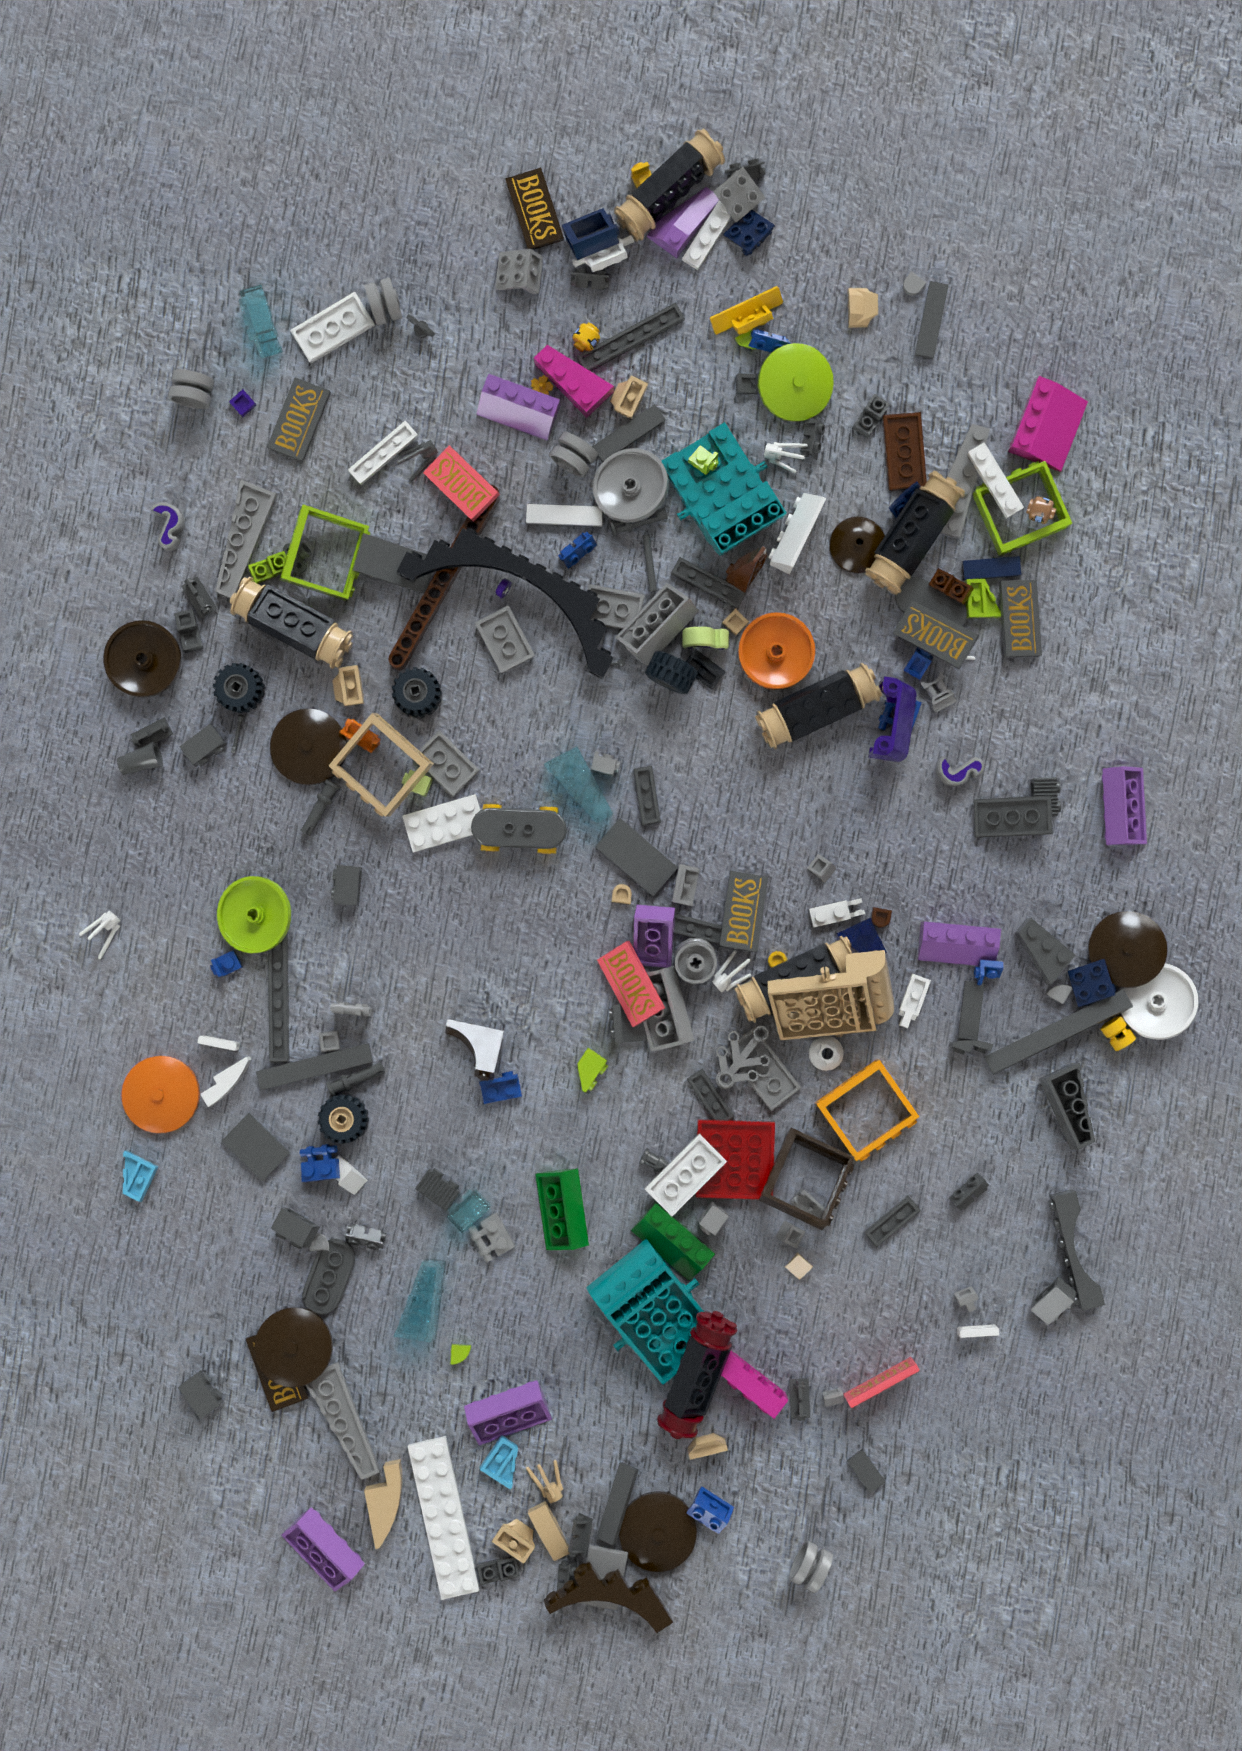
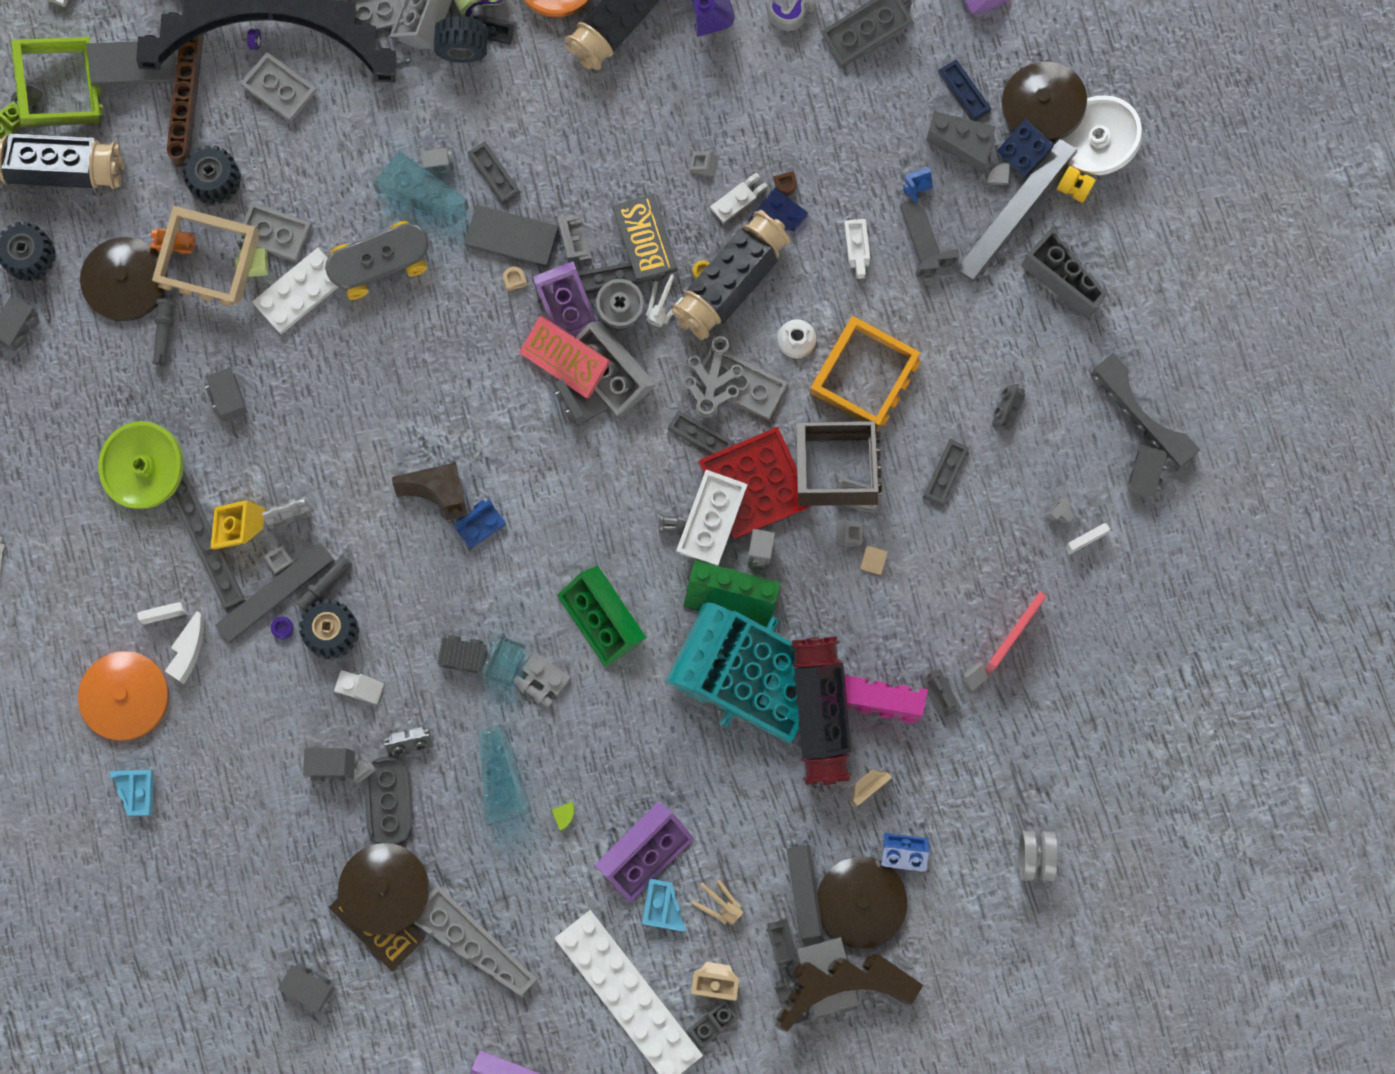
camera: 25 degrees left, 10 degrees down
blue bracket [210,950,243,977] -> none
dark grey tile [222,1113,291,1181] -> none
blue plate [300,1144,340,1182] -> none
tan slope [332,665,364,706] -> none
tan slope [364,1459,402,1549] -> none
tan slope [528,1501,570,1561] -> none
lime slope [577,1047,608,1093] -> none
tan piece [768,950,894,1040] -> none
dark grey tile [847,1449,886,1493] -> none
medium lavender slope [918,922,1001,966] -> none
none -> yellow slope [210,500,265,550]
none -> dark purple tile [271,616,294,640]
none -> dark blue tile [938,59,991,121]

